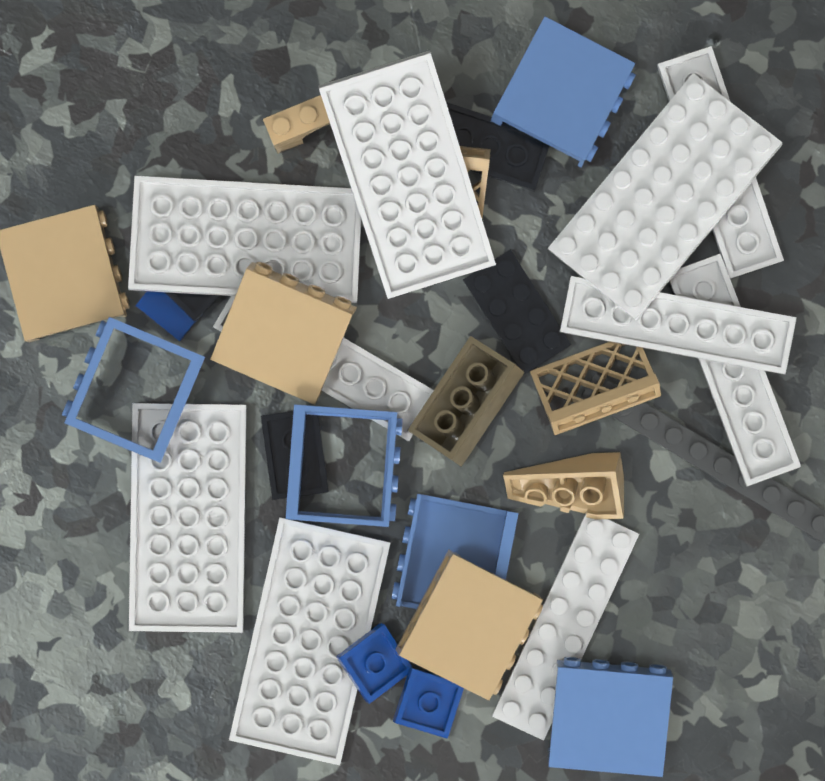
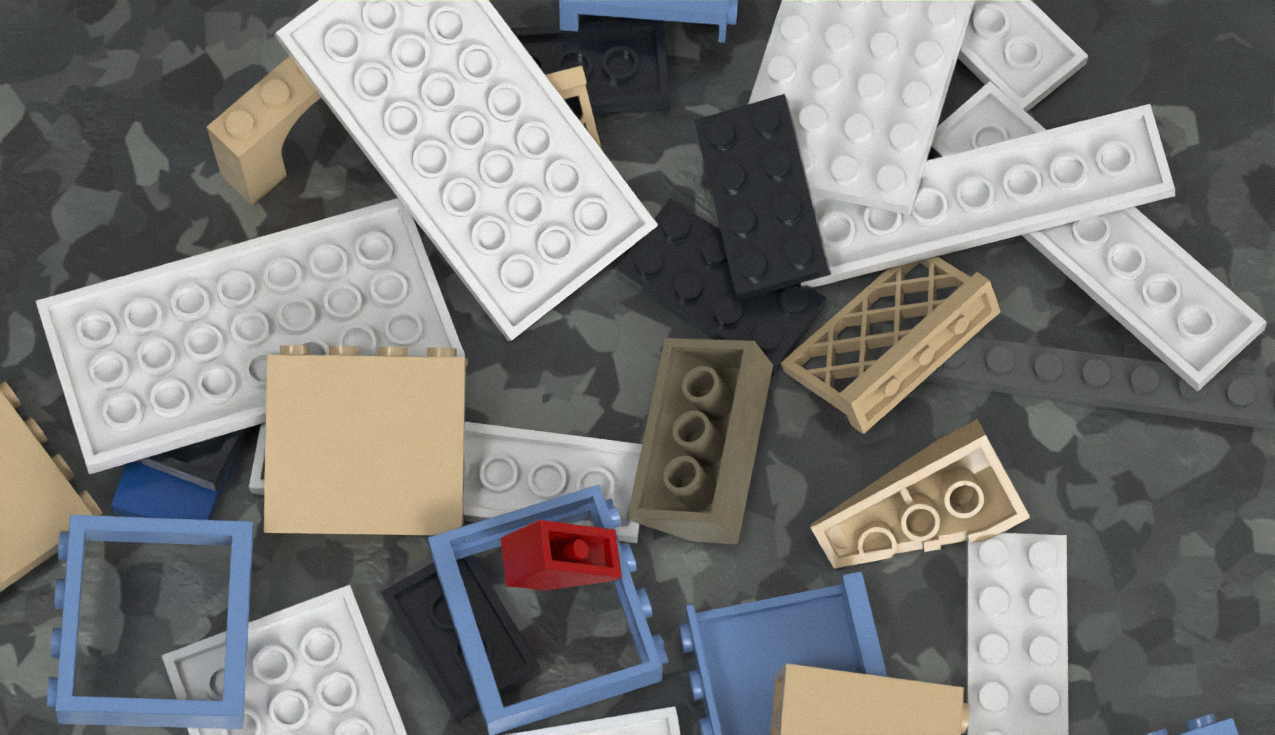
camera: 30 degrees left, 20 degrees down
none -> red slope [500,520,622,591]
none -> black plate [694,94,831,300]

